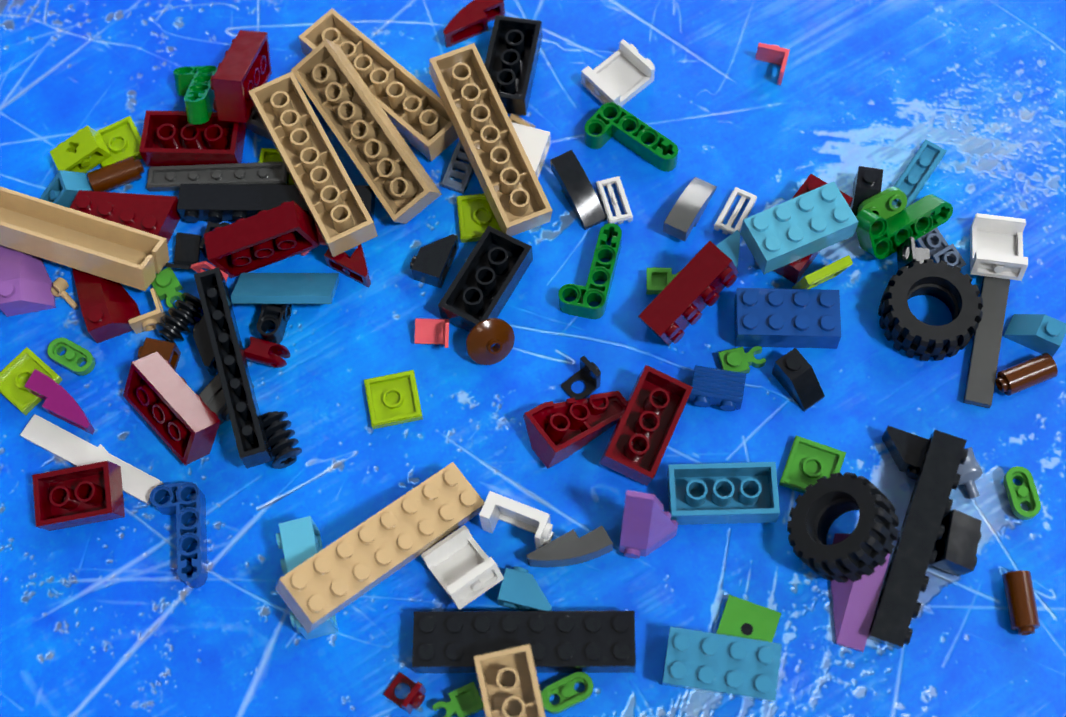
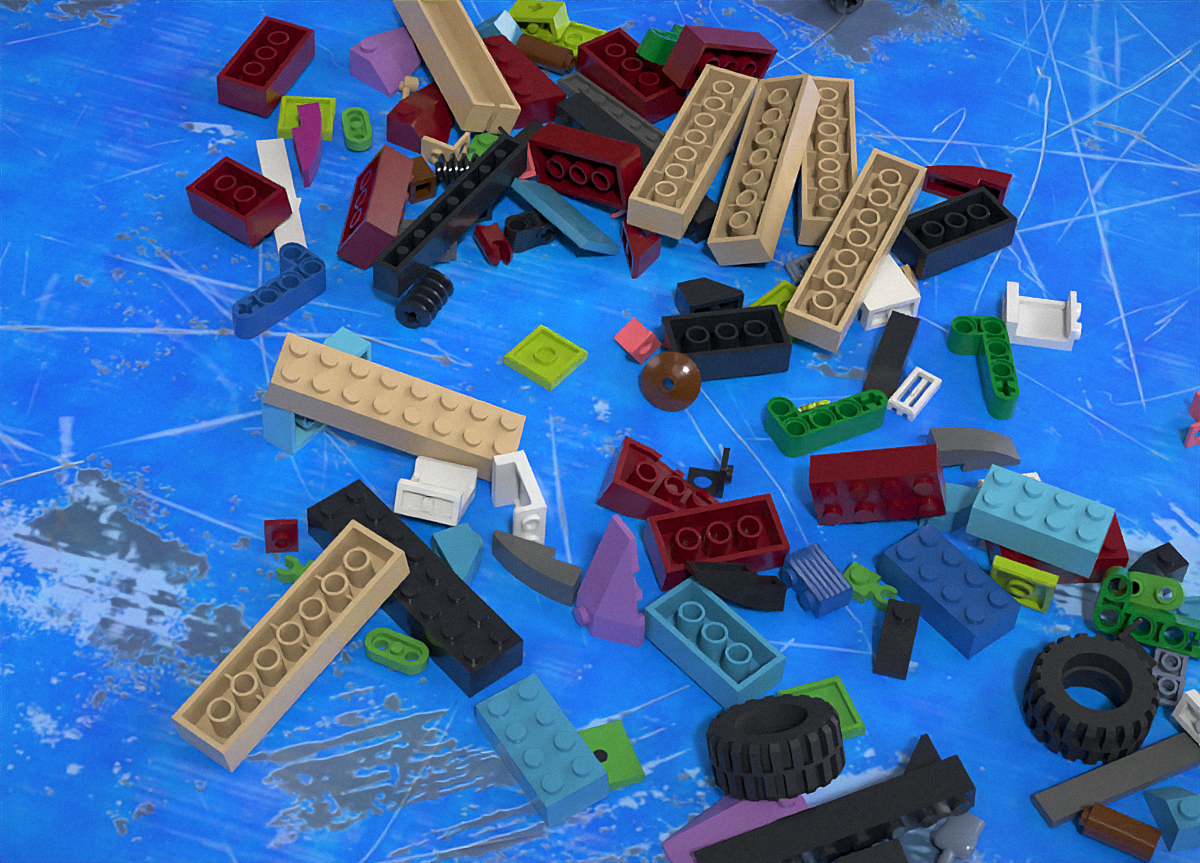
camera: 40 degrees right, 20 degrees down
none -> black slope [684,561,787,612]
none -> lime plant [798,400,830,413]

